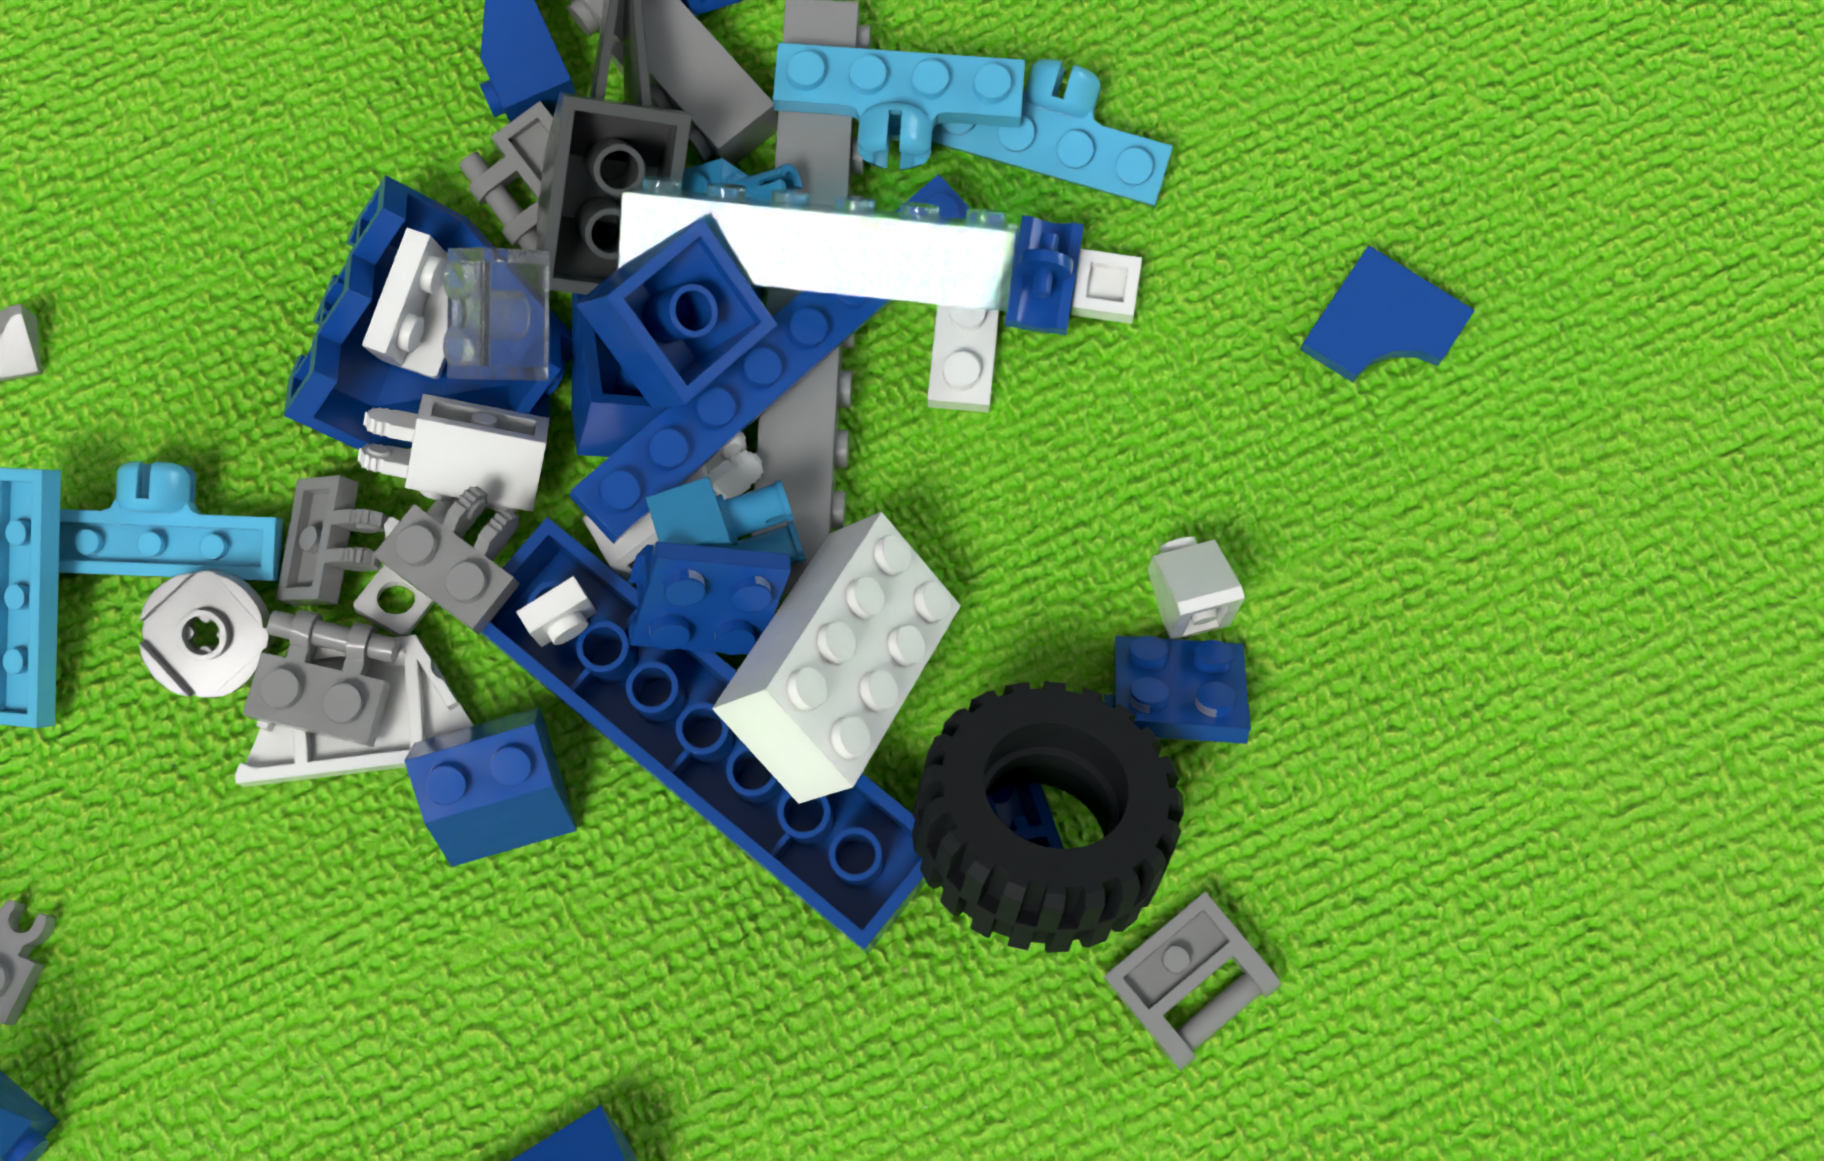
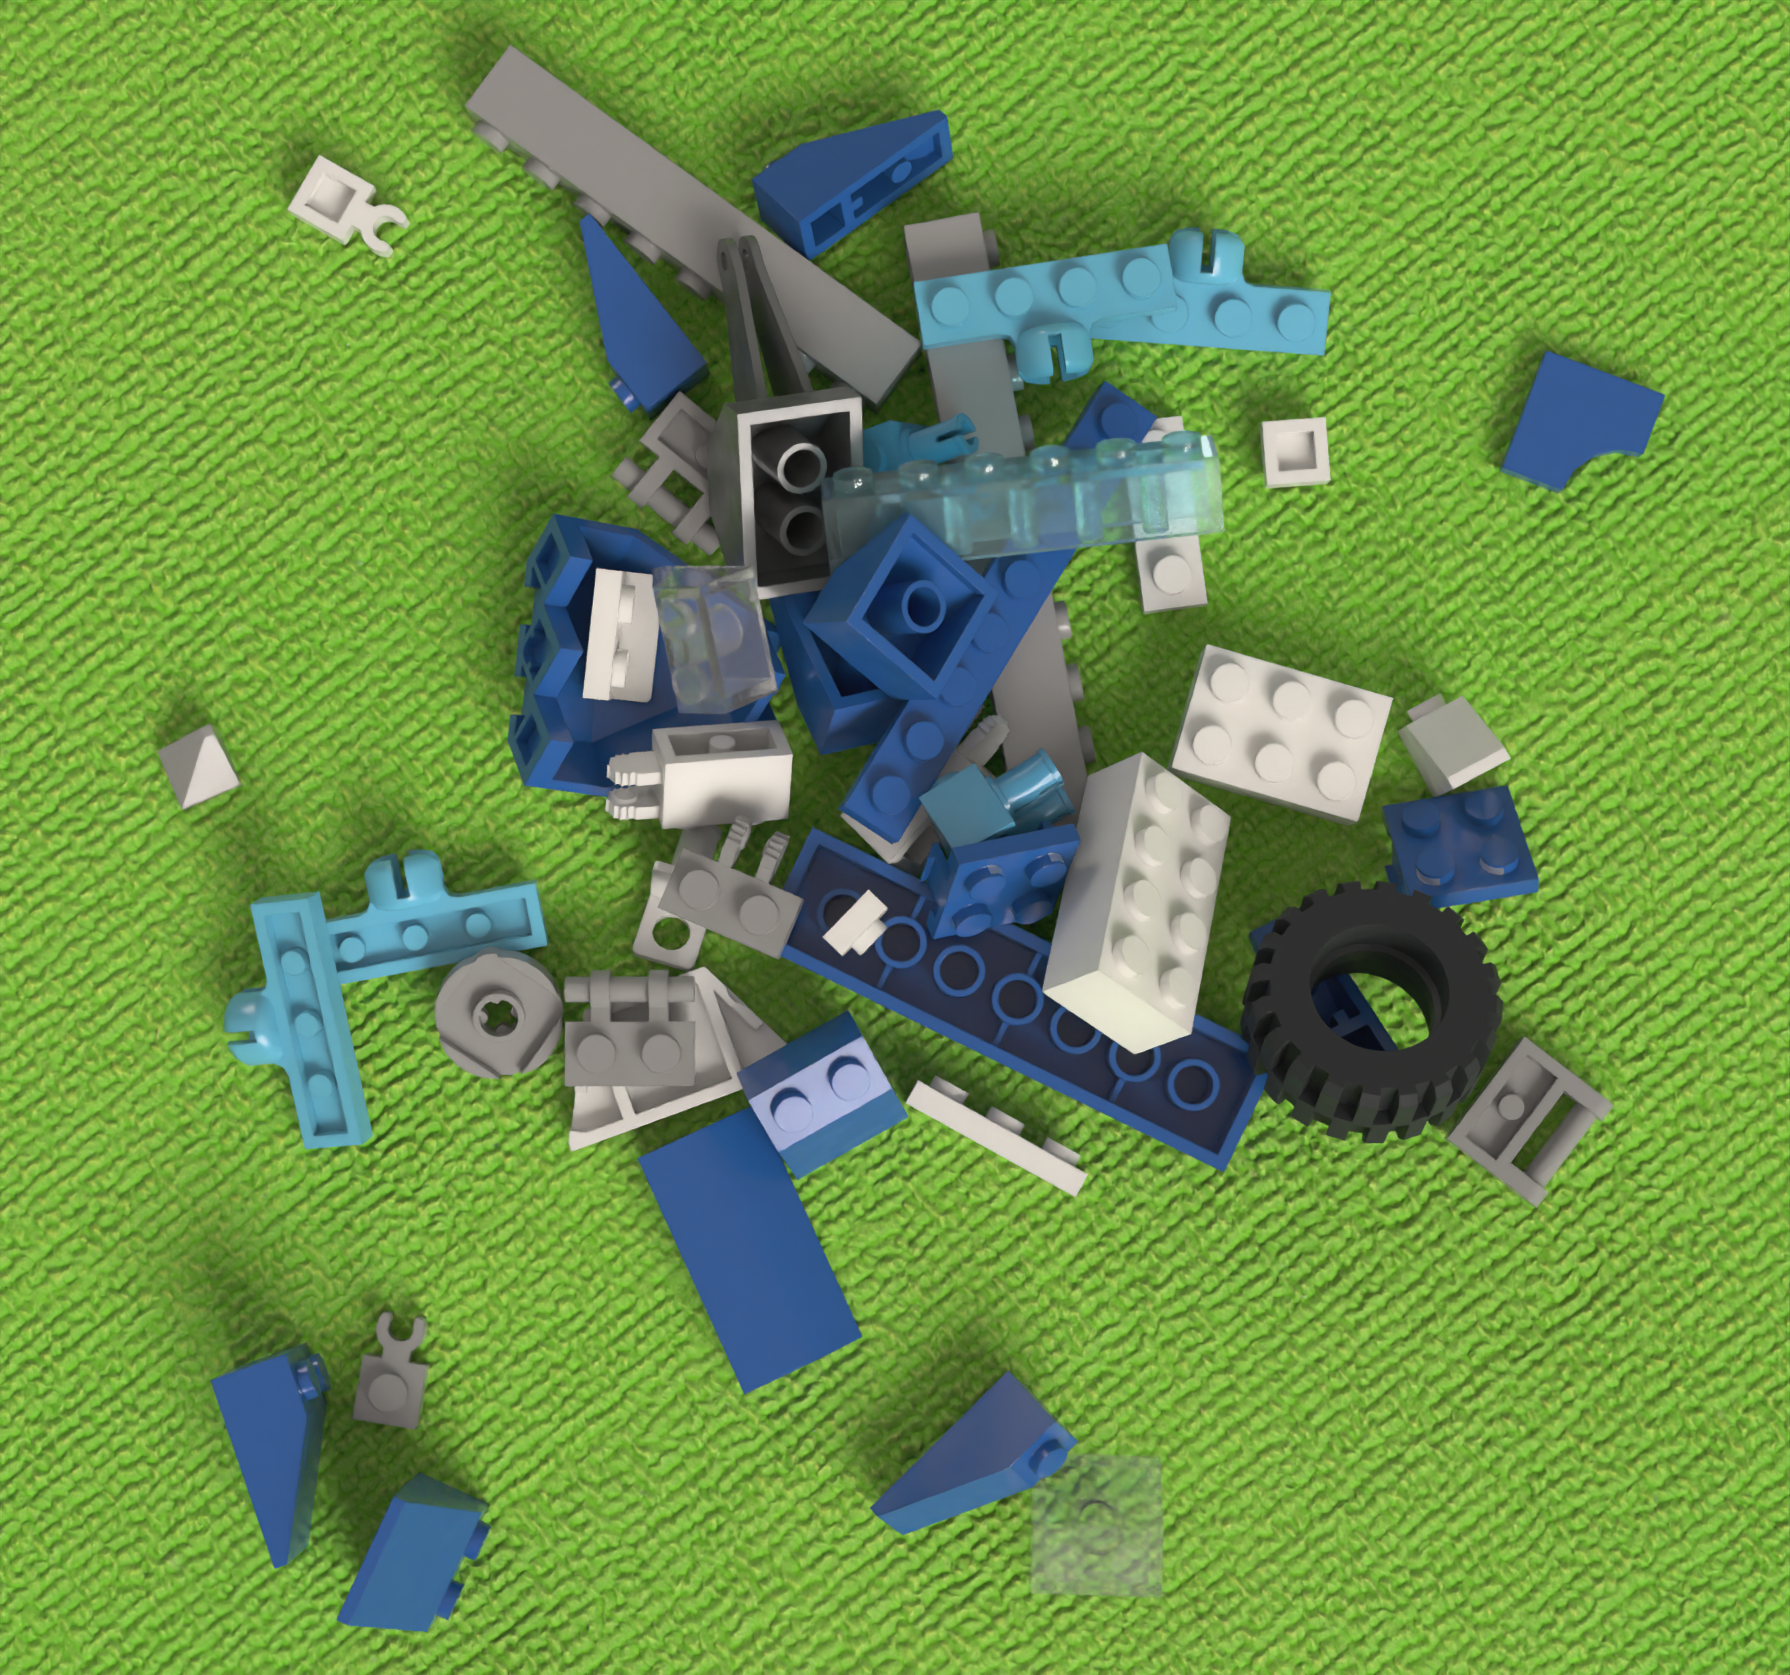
camera: 20 degrees left, 10 degrees up
light grey hinge [276,475,389,607] -> none
blue hips [1005,215,1084,335] -> none
none -> blue slope [638,1106,862,1394]
none -> white plate [905,1075,1088,1197]
none -> white brick [1167,644,1393,826]

